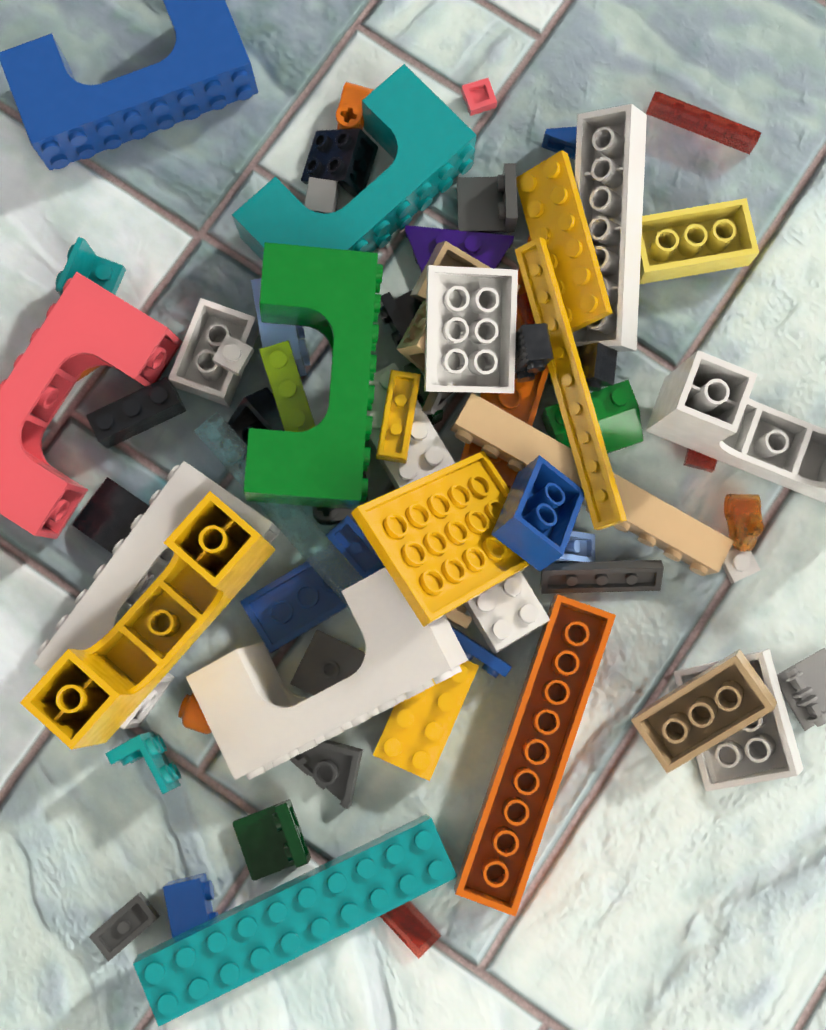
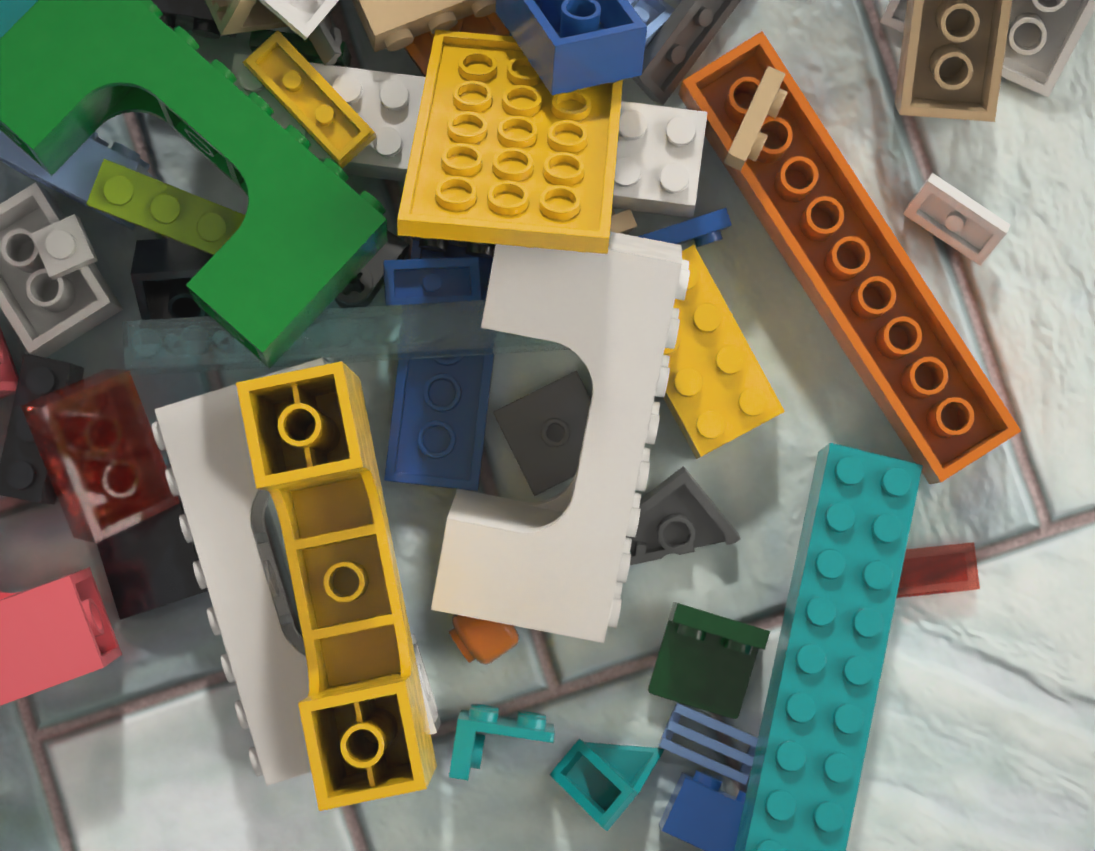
camera: 55 degrees left, 5 degrees up
none -> clear red brick [21,369,180,543]
none -> teal slope [549,738,665,831]
none -> medium blue tile [658,702,758,785]
none -> tan plate [723,66,788,171]
none -> white plate [903,173,1010,266]

